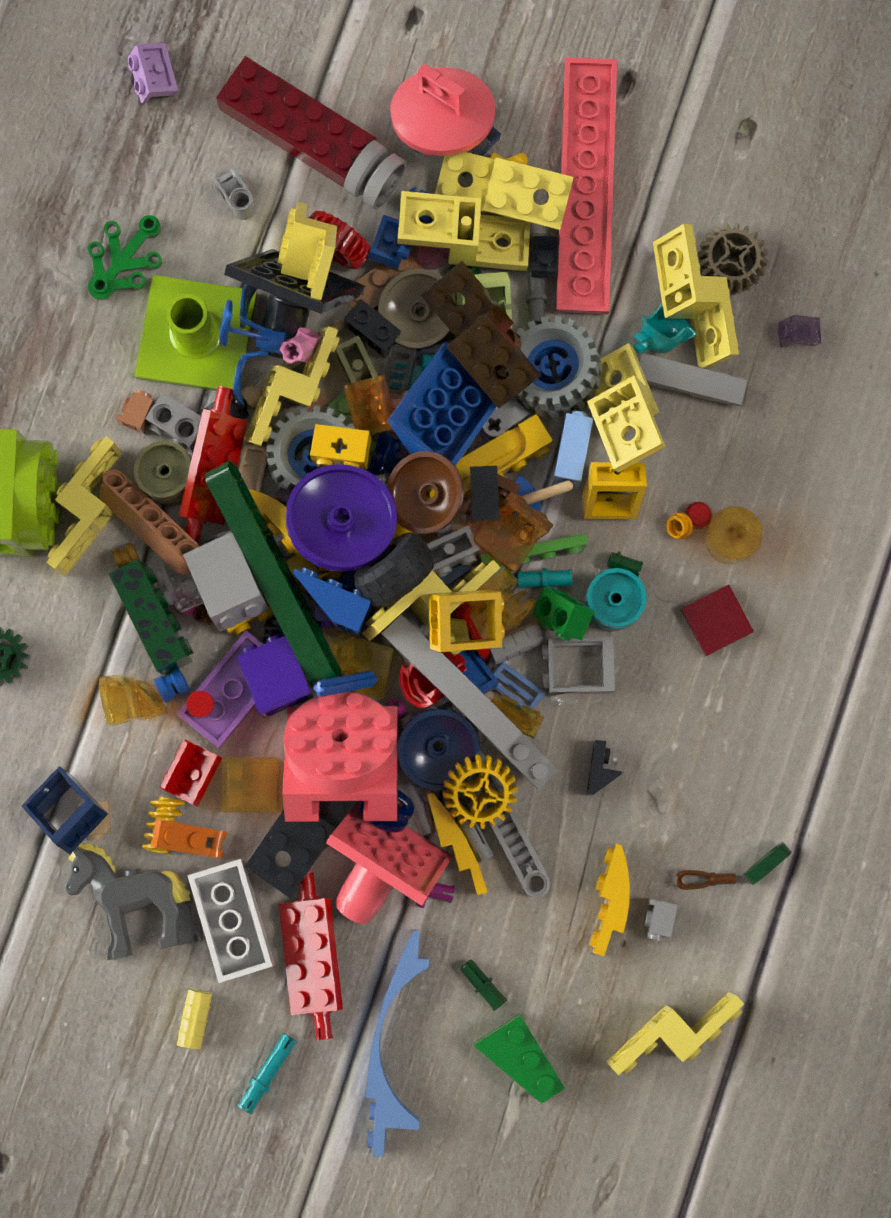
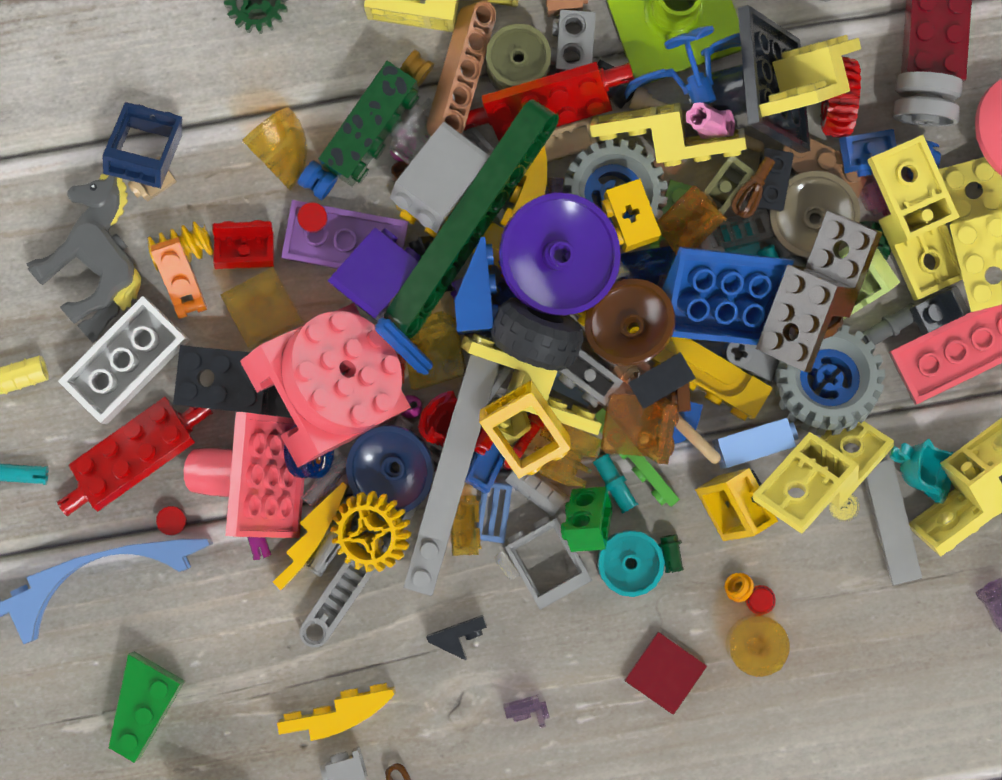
camera: 65 degrees right, 5 degrees up
dark green axle [460,959,507,1011] -> none
none -> red piece [156,506,187,536]
none -> clear purple bracket [503,695,550,729]
none -> reddish brown piece [731,156,775,218]
none -> clear tile [829,494,860,521]

